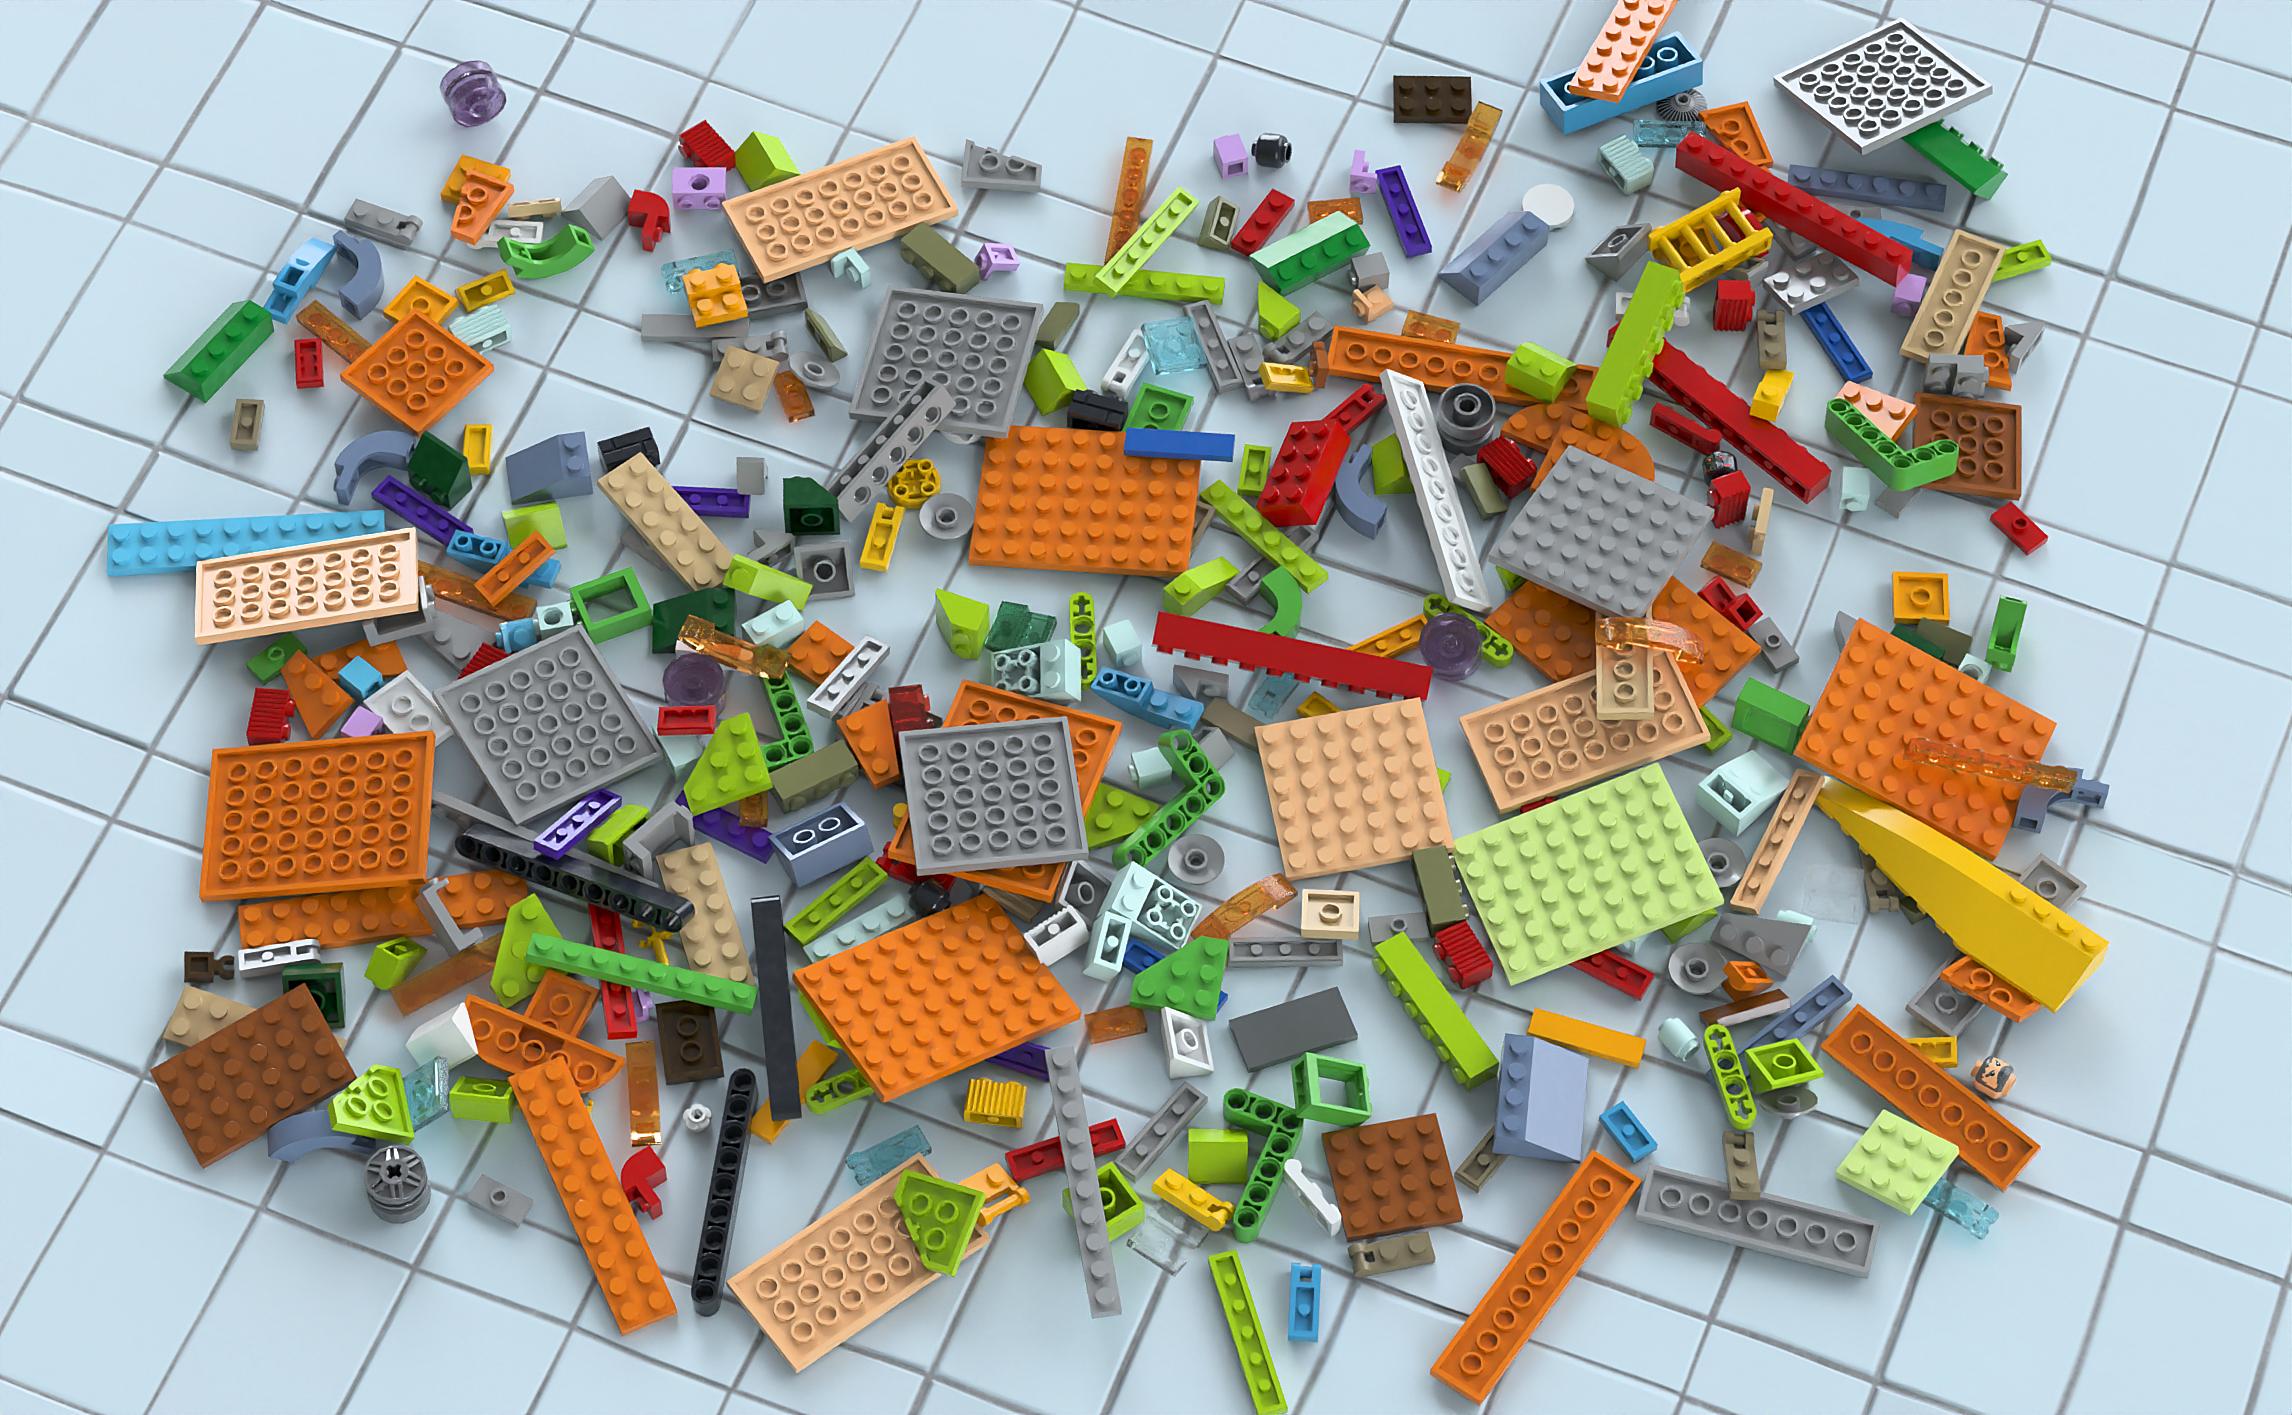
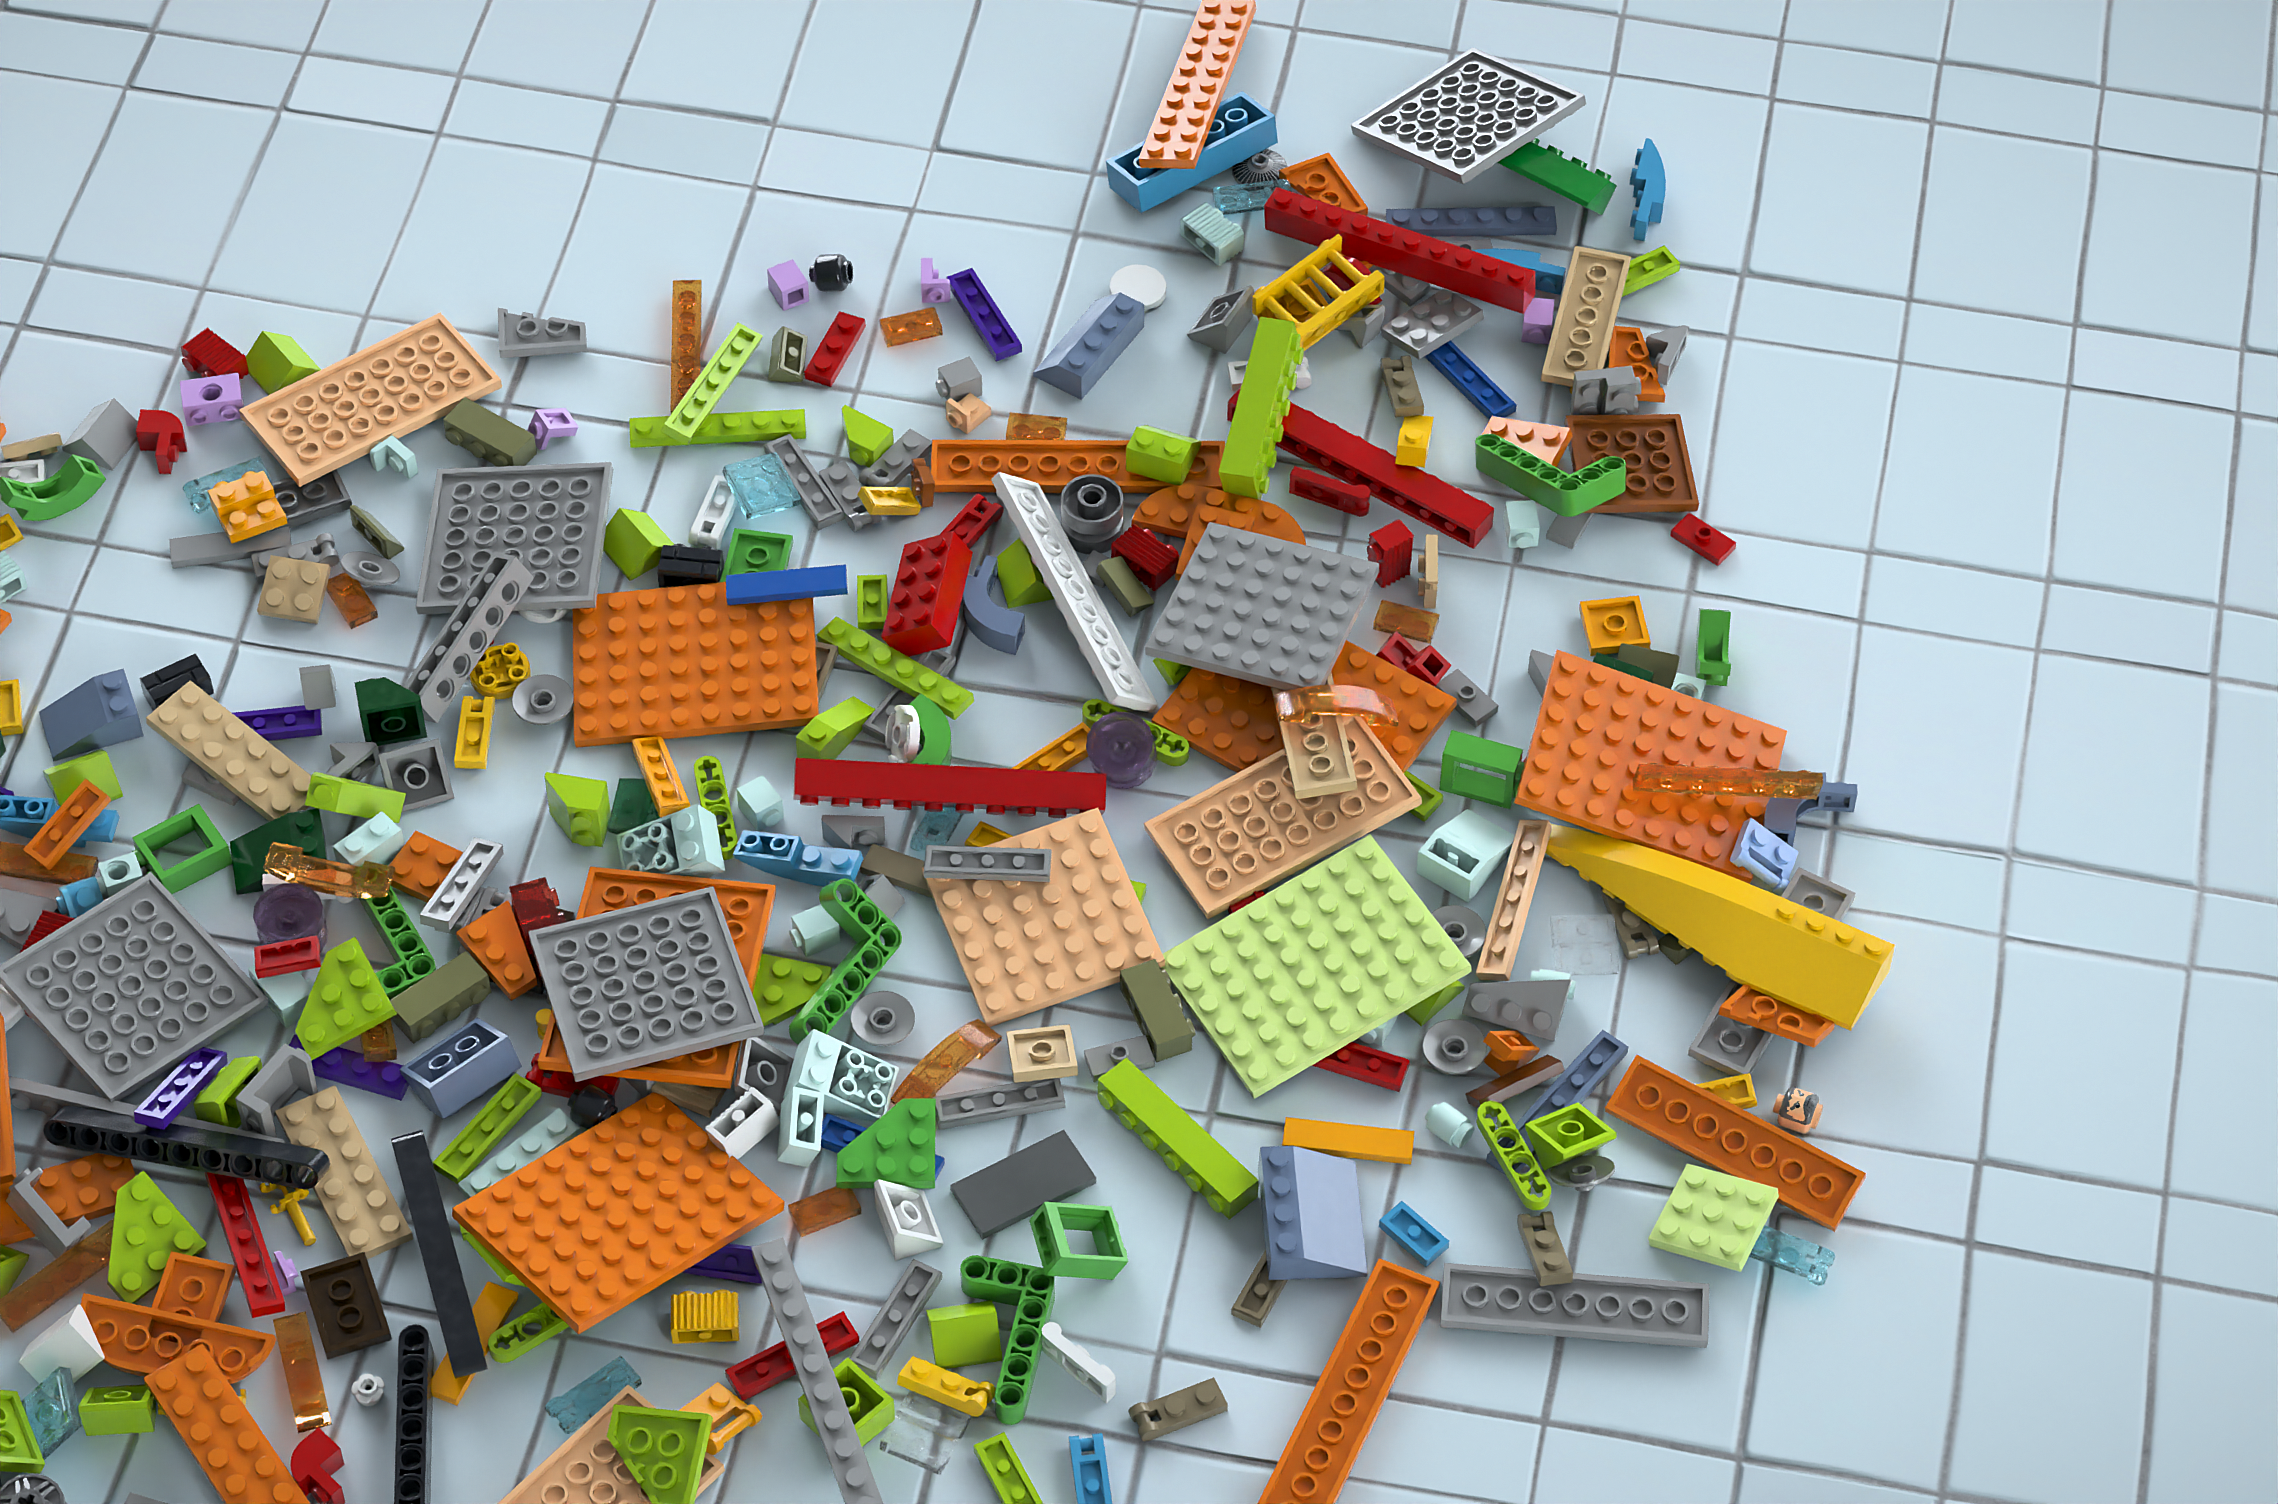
camera: 10 degrees left, 5 degrees down
bright green plate [525,932,759,1016] -> none
olive slope [1035,302,1080,351] -> none
green slope [1249,211,1371,297] -> none
dark orange plate [1321,1113,1463,1242] -> none
dark brown plate [1393,75,1472,124] -> none
red brick [1432,920,1494,990] -> none
clear orange slope [1436,101,1503,193] -> none
head [1702,450,1738,487] -> none
red brick [1713,280,1755,332] -> none
none -> light orange tile [632,736,690,817]
none -> white tile [885,705,920,763]
none -> light grey tile [924,845,1052,882]
none -> dark azure slope [1629,138,1666,241]
none -> light blue plate [1730,818,1798,896]

